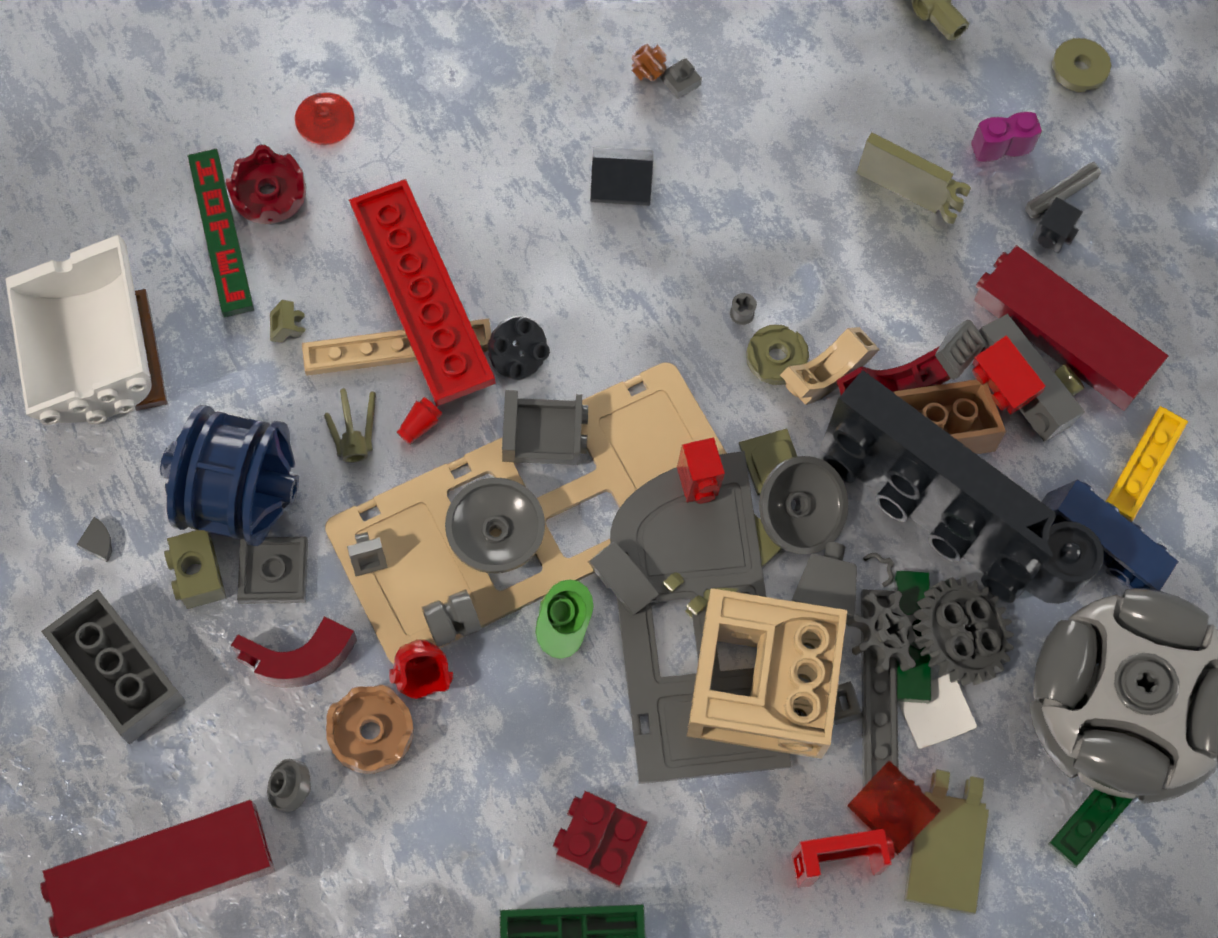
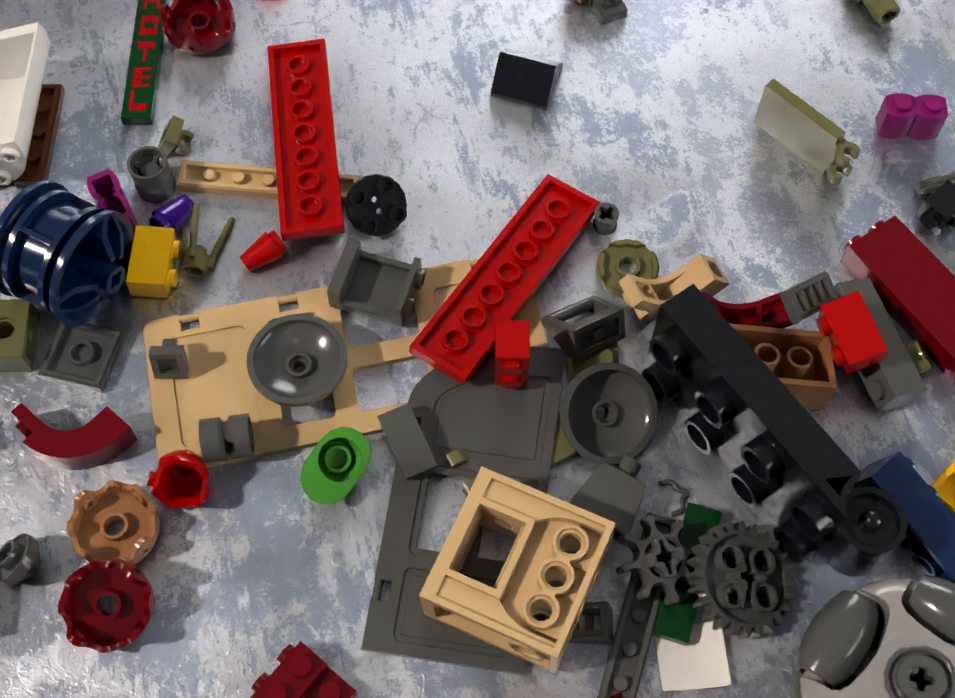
camera: 20 degrees right, 5 degrees down
none -> dark red plate [58,558,155,653]
none -> magenta brick [87,169,138,233]
none -> yellow brick [126,225,182,299]
none -> dark grey wheel [127,146,176,203]
none -> dark purple cone [149,195,194,233]
none -> red plate [409,174,600,386]
none -> dark grey tile [541,295,626,360]

